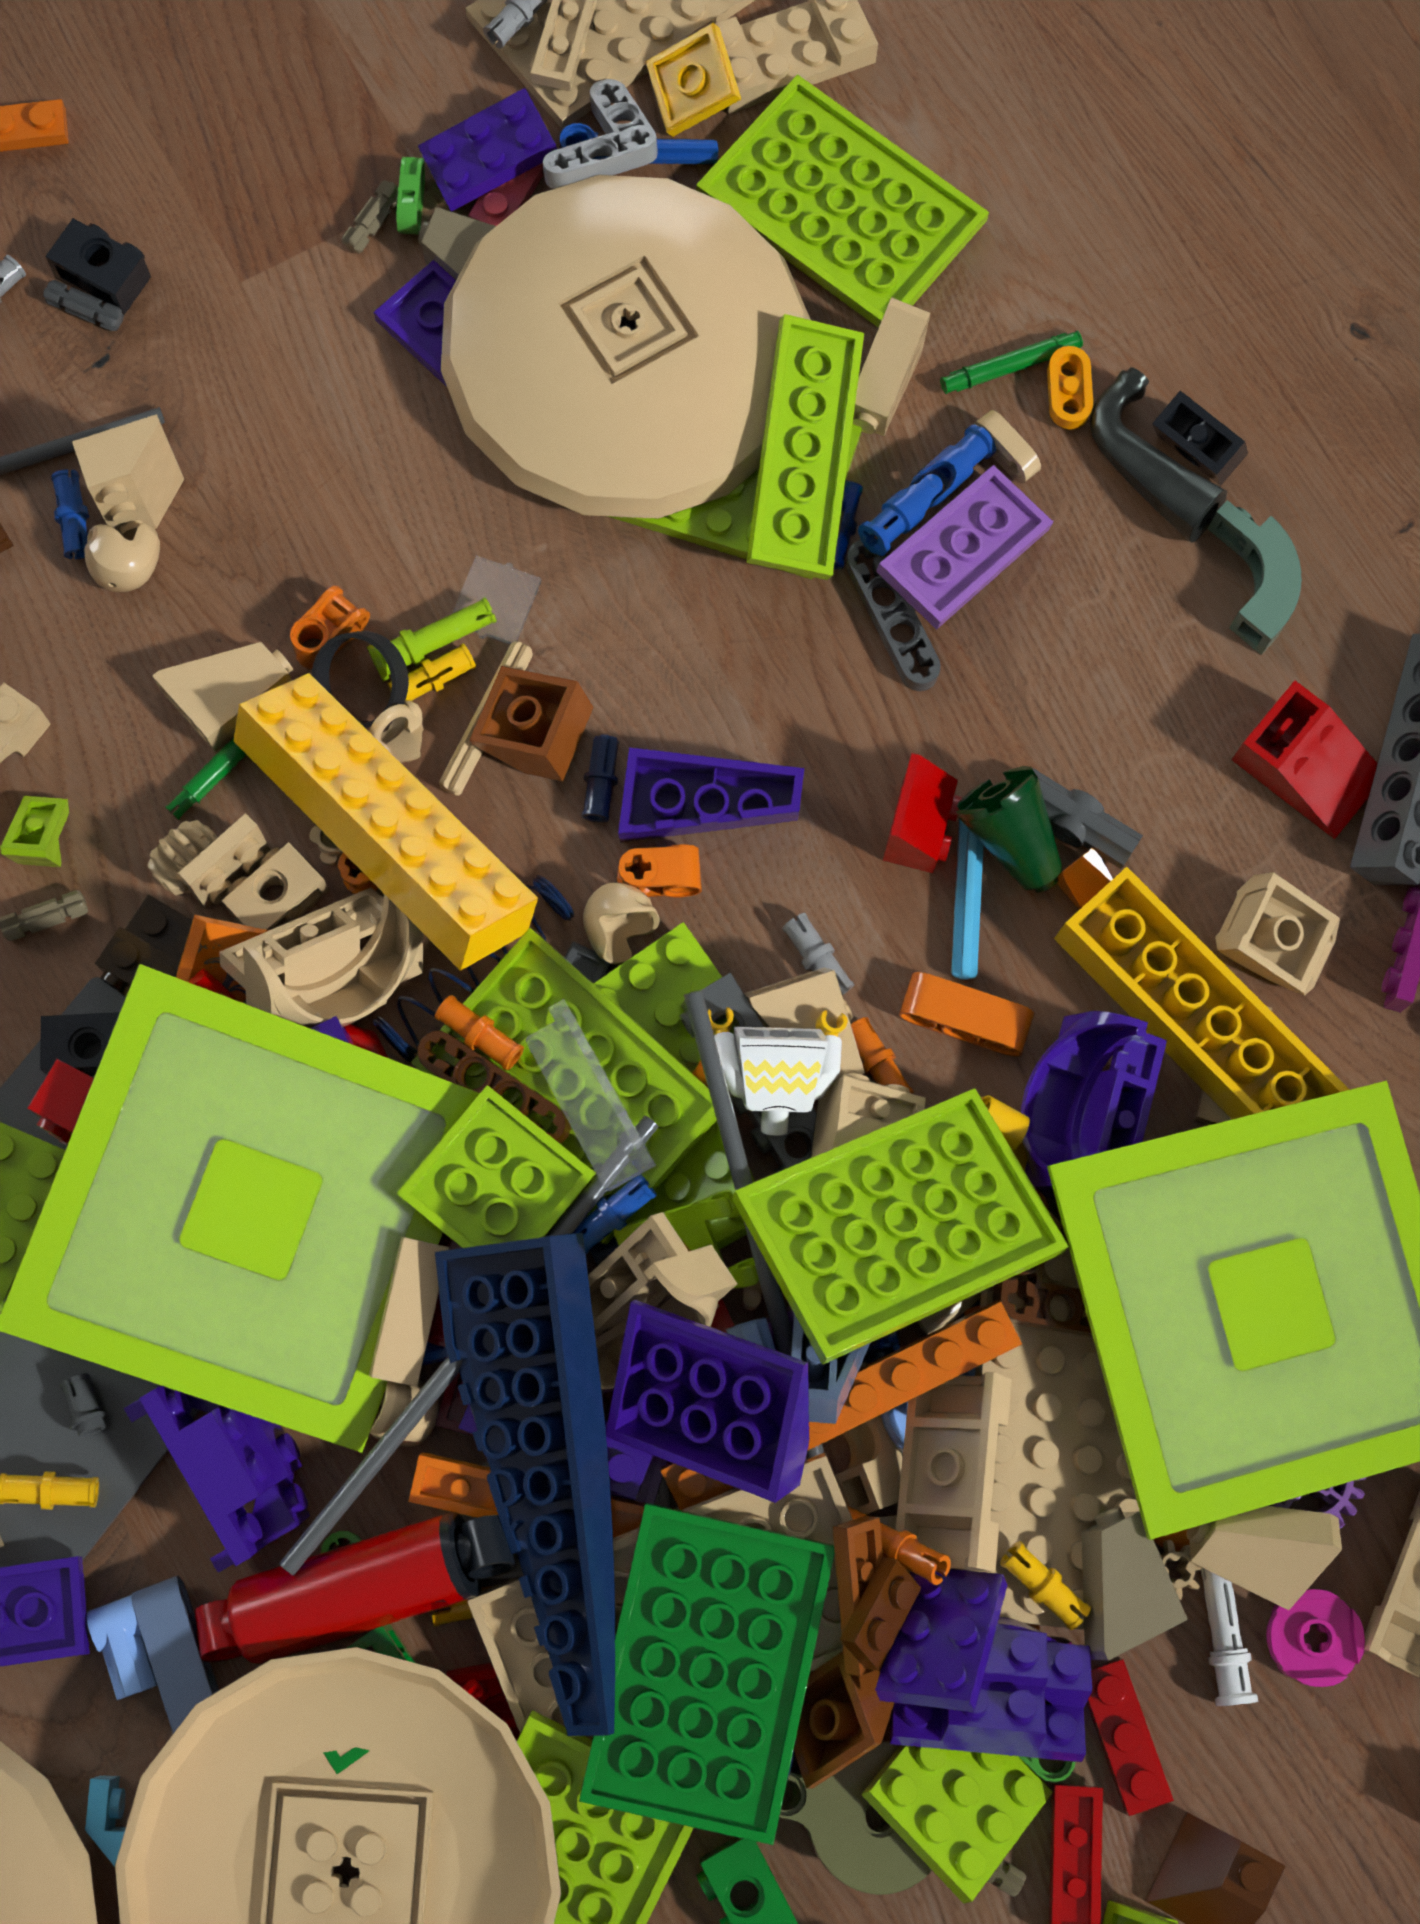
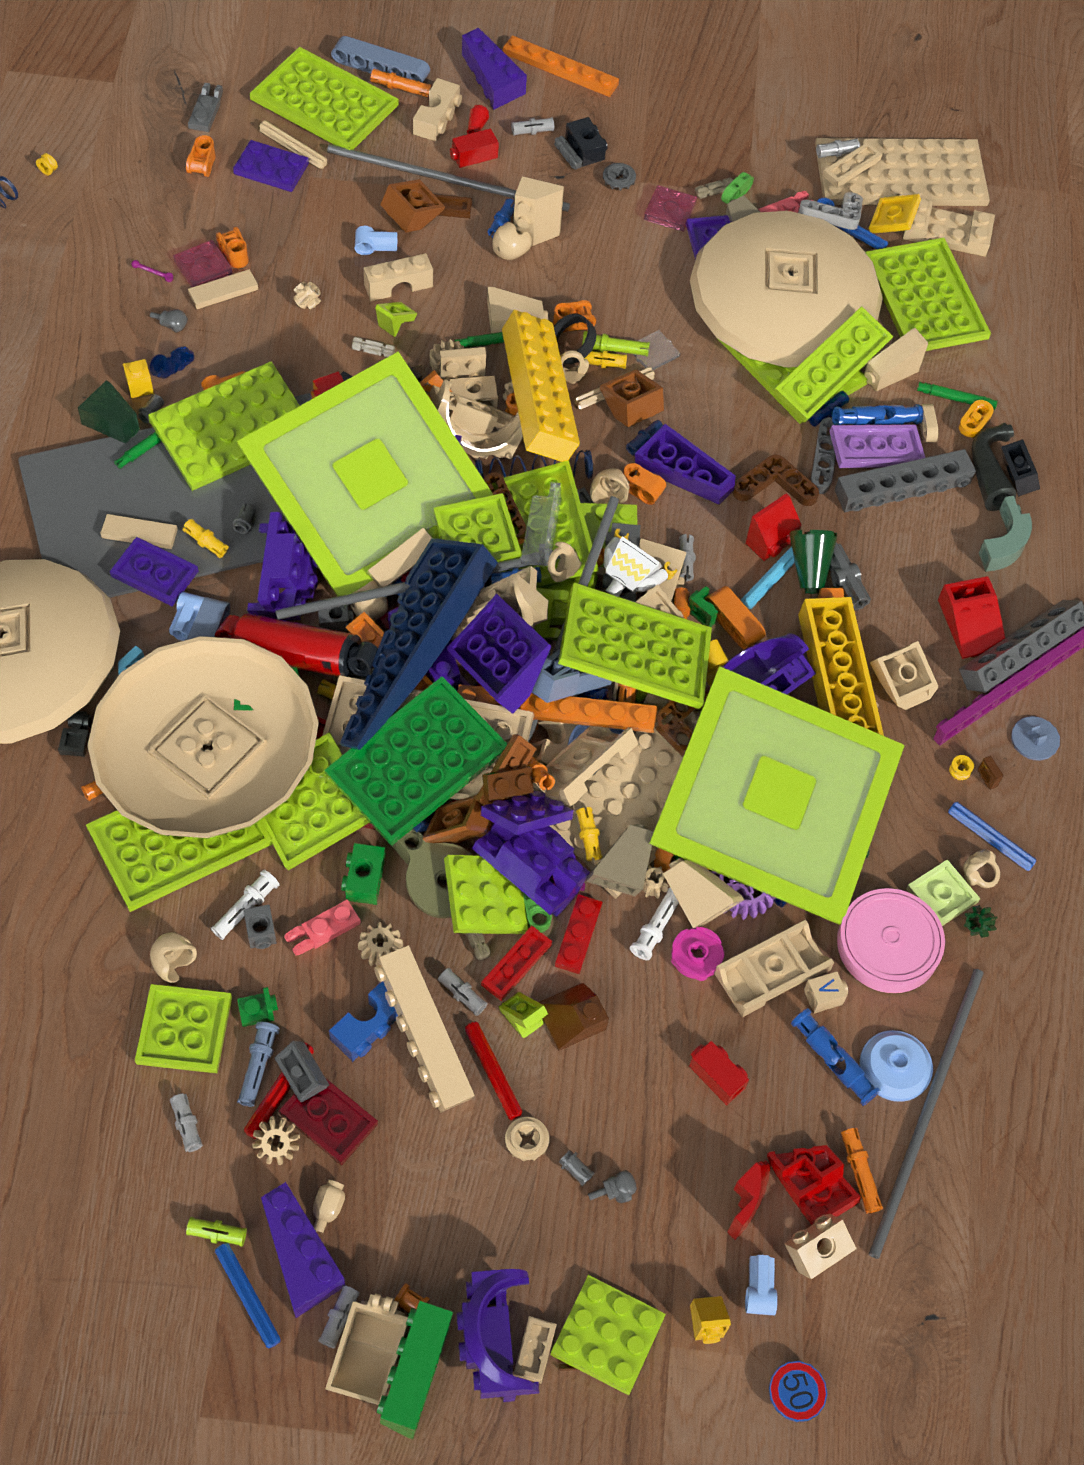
camera: 35 degrees right, 15 degrees down
dark purple plate [418,88,557,212] -> none
orange pin [435,995,524,1070] -> none
none -> dark grey brick [318,605,353,633]
none -> tan piece [548,542,582,582]
none -> dark grey gear [603,163,636,191]
none -> clear pink plate [644,185,697,232]
none -> green bracket [689,586,718,627]
none -> reddish brown beam [732,454,819,506]
none -> dark grey brick [835,449,976,513]

